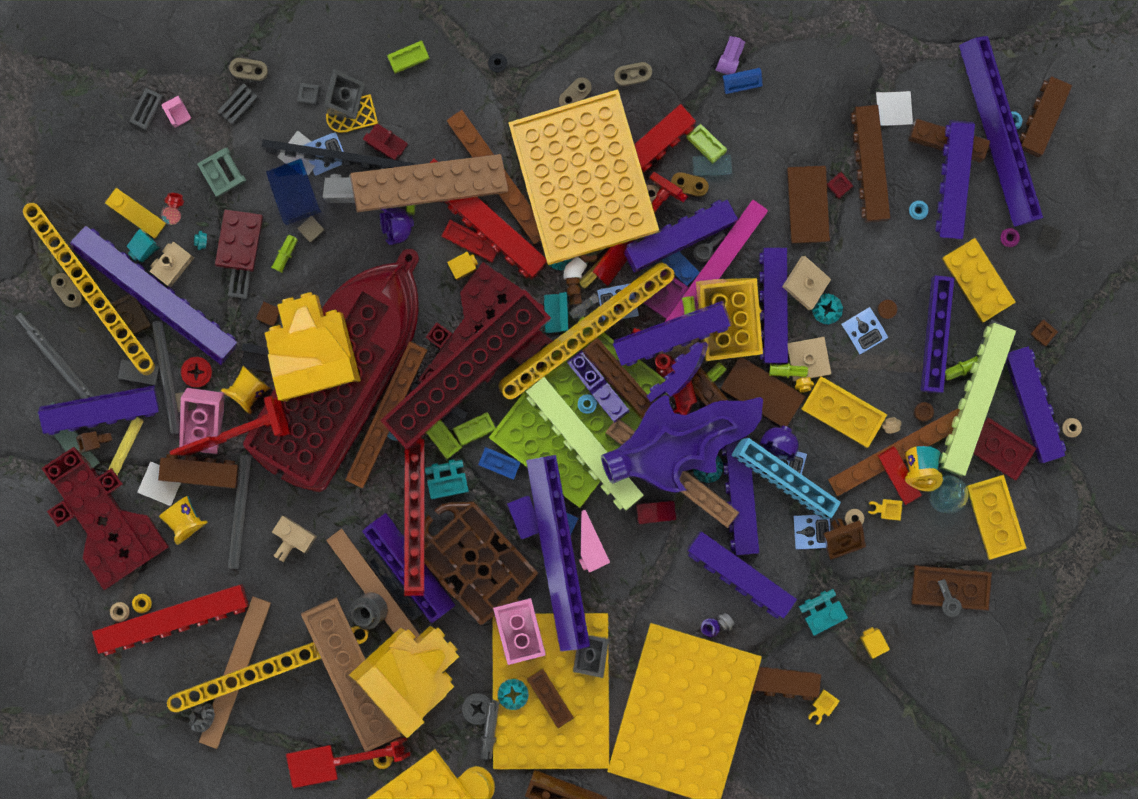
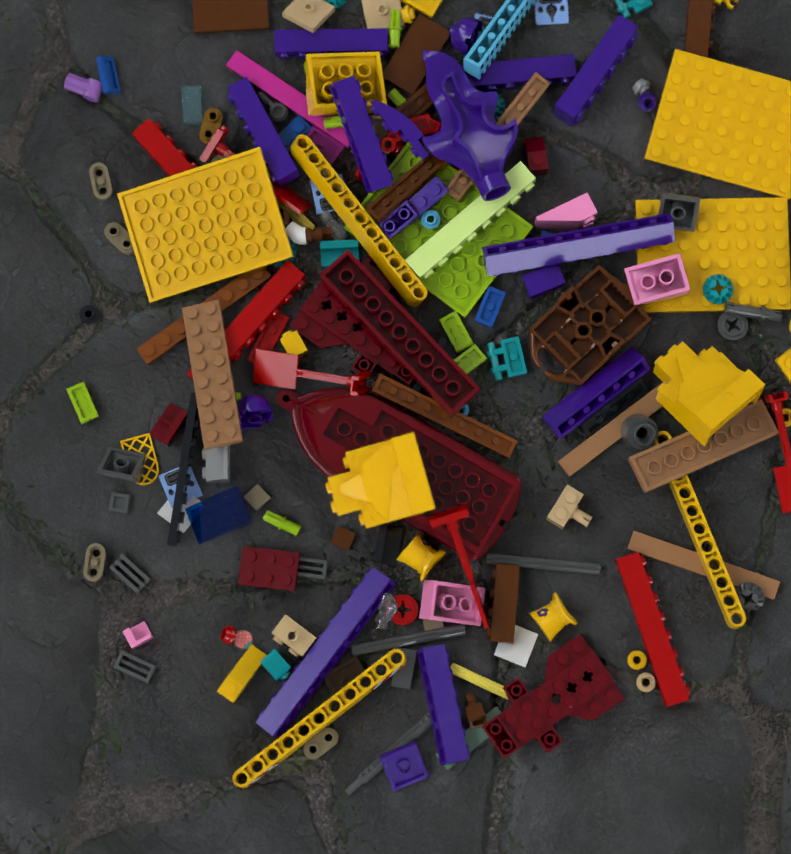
camera: 85 degrees left, 5 degrees down
teal plate [194,231,207,250] -> none
sand green plate [197,148,247,197] -> none
red brick [404,439,424,596] -> none
reddish brown plate [527,669,574,728] -> none
lime plate [686,124,727,163] -> none
none -> piece [253,348,373,396]
none -> clear plate [374,593,397,629]
none -> dark purple plate [379,741,429,792]

